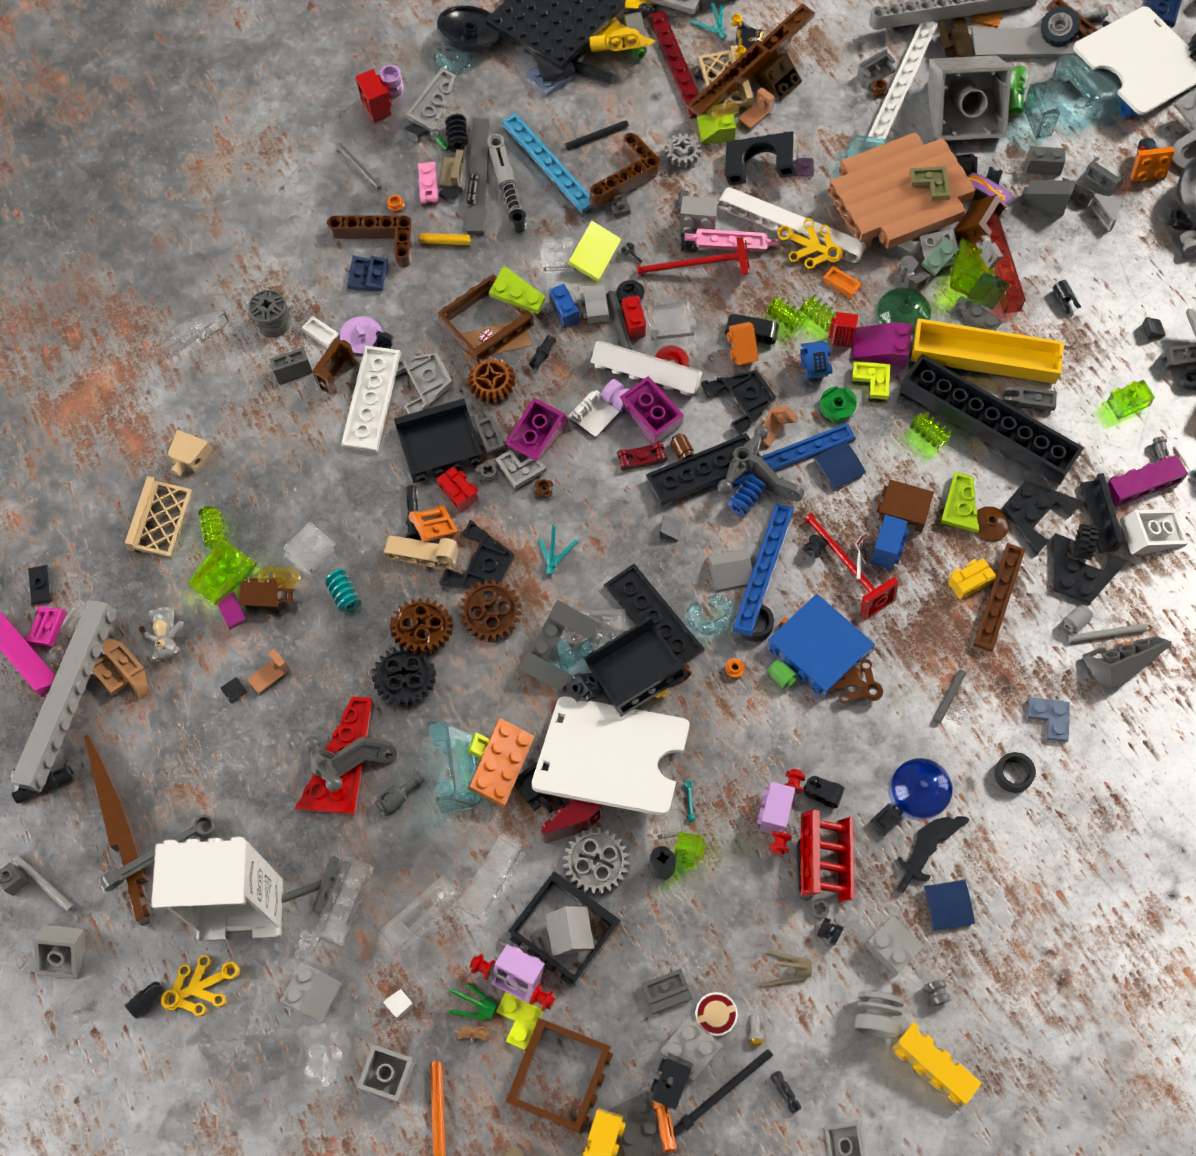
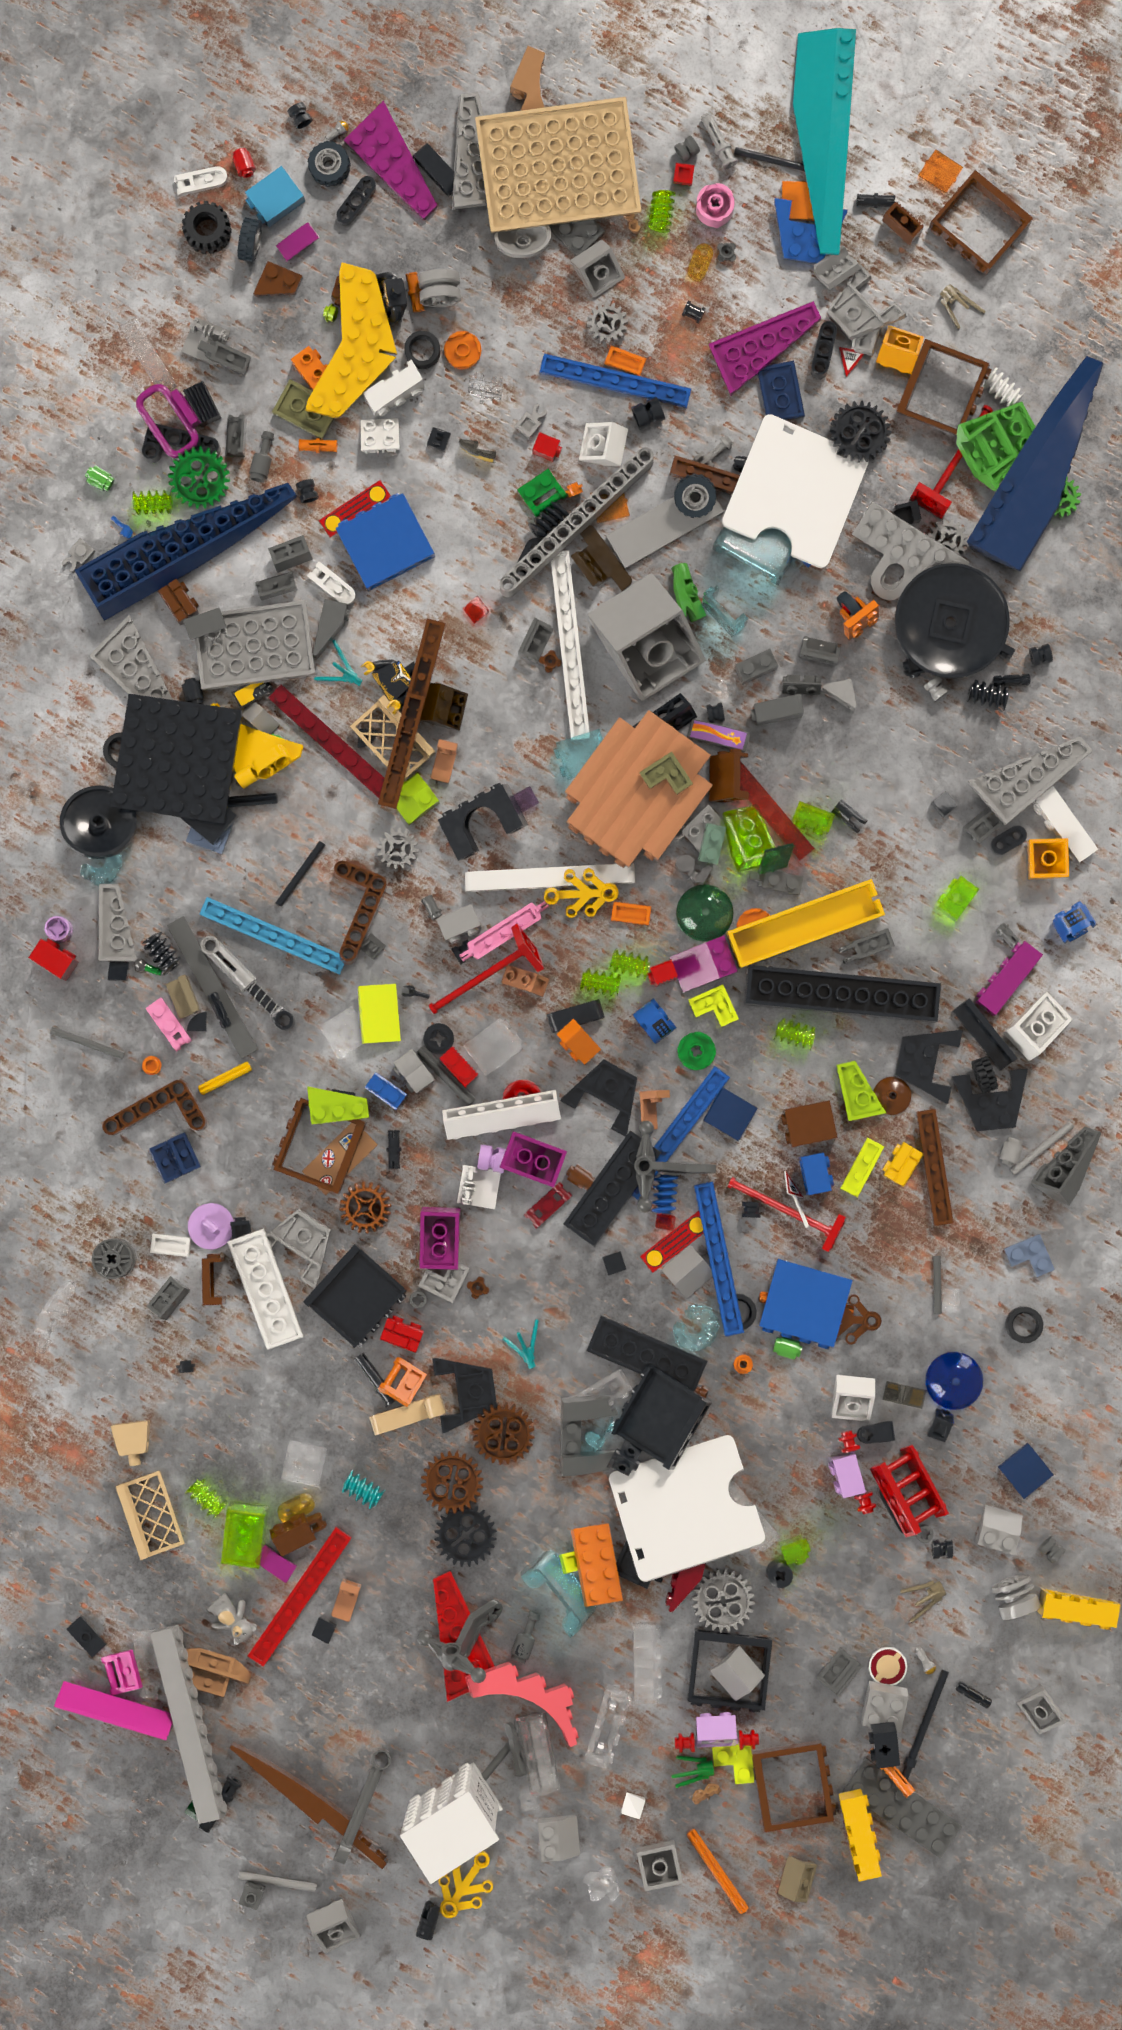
camera: 30 degrees left, 20 degrees up
dark grey hinge [471,406,505,455] -> none
teal hinge [684,780,695,822] -> none
clear yellow plate [710,102,740,117] -> none
black sword [896,816,970,894] -> none
light grey plate [976,236,1003,269] -> none
none -> black plate [176,1360,195,1373]
none -> red plate [248,1526,352,1667]
none -> clear red slope [463,595,489,624]
none -> coral arch [465,1662,579,1747]
none -> nougat bracket [501,965,549,997]
none -> sticker [640,1211,704,1273]
none -> clear red slope [655,1213,676,1231]
none -> clear neon green brick [791,801,835,836]
none -> white slope [832,1375,875,1422]
none -> neon yellow tile [840,1138,884,1198]
none -> clear smoke slope [883,1381,927,1409]

